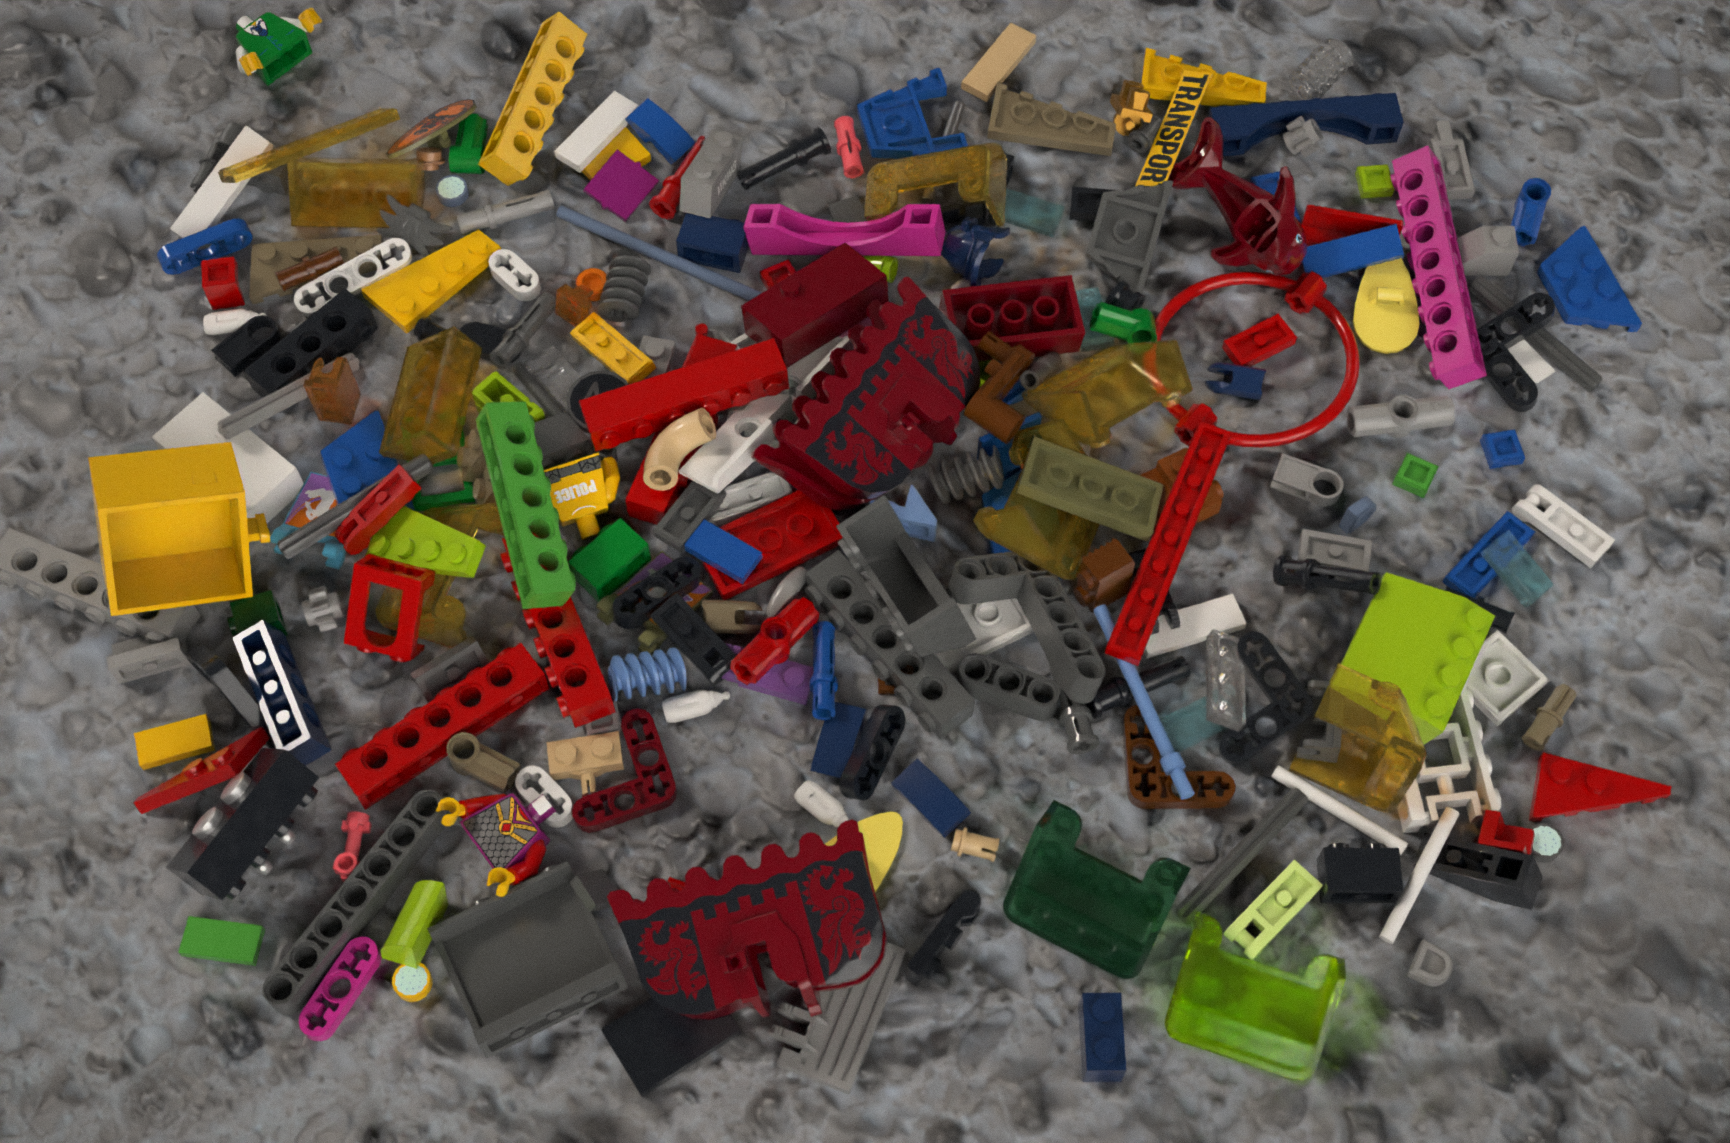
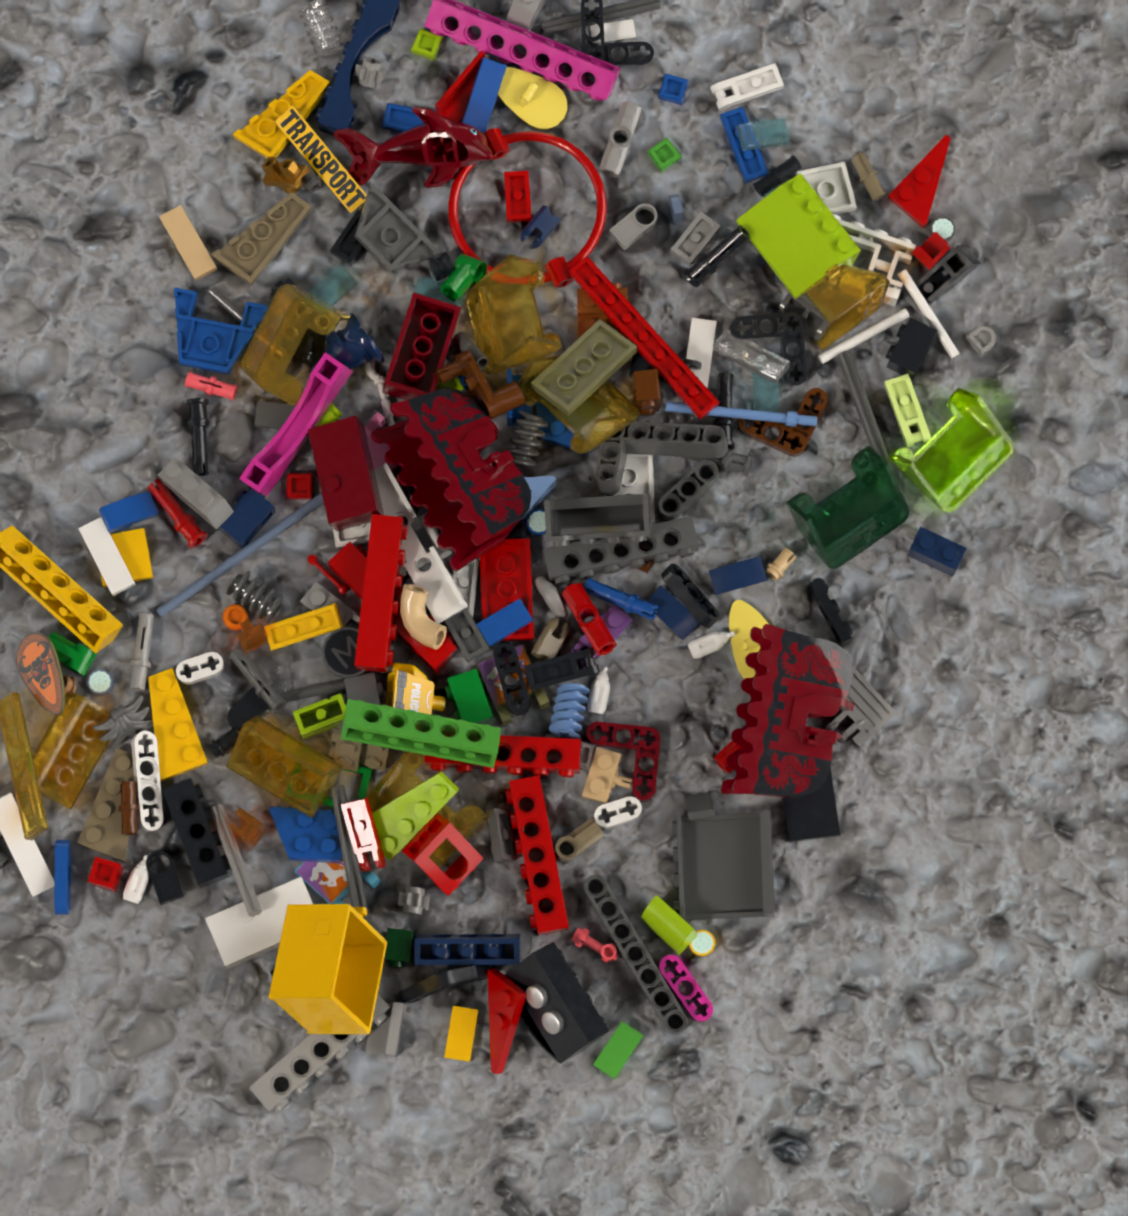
camera: 65 degrees left, 15 degrees up
torso [436,793,556,897] -> none
magenta piece [583,149,659,222] -> none

